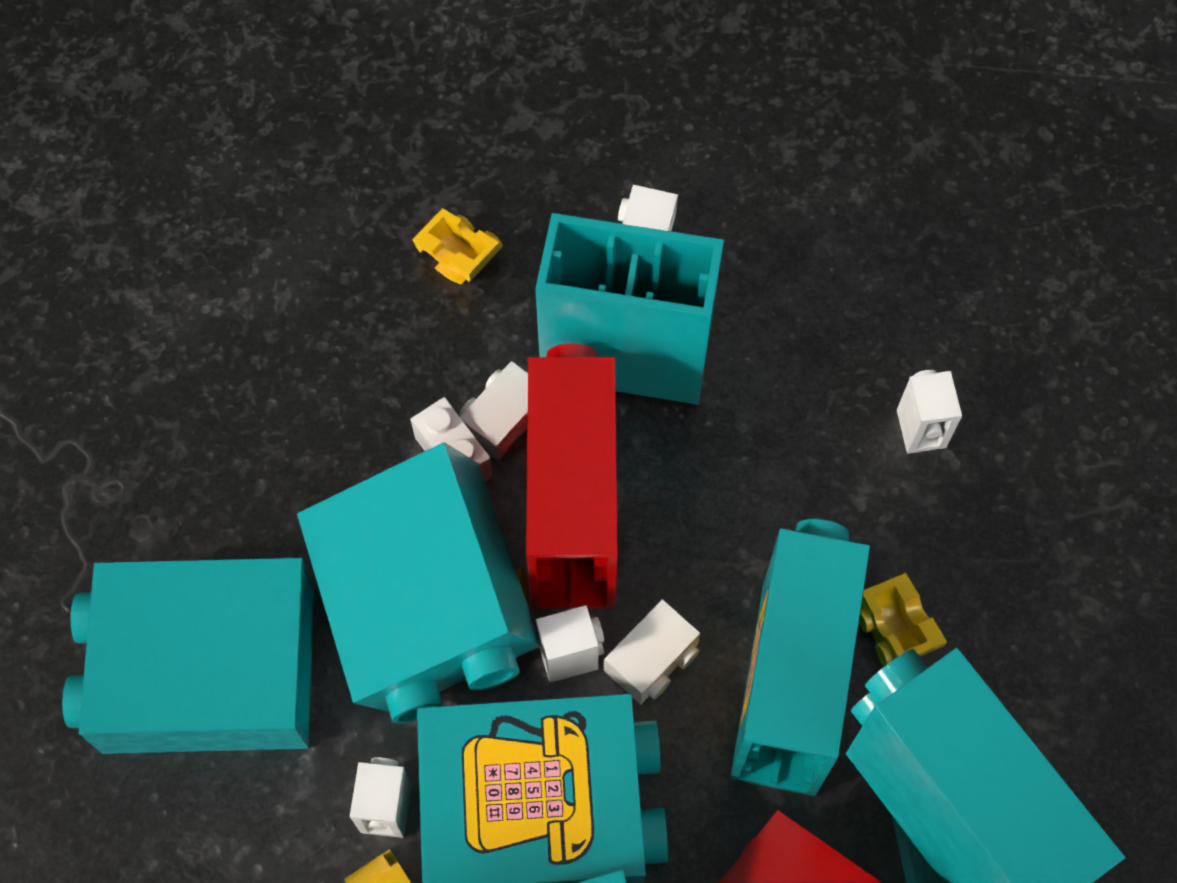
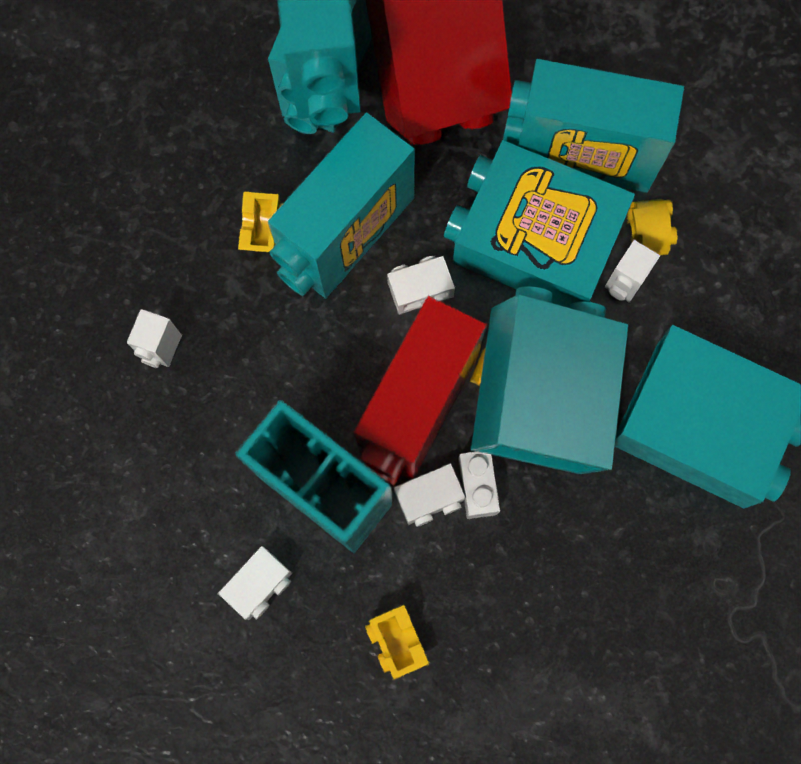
camera: 150 degrees left, 10 degrees up
white brick [536,605,604,683] -> none

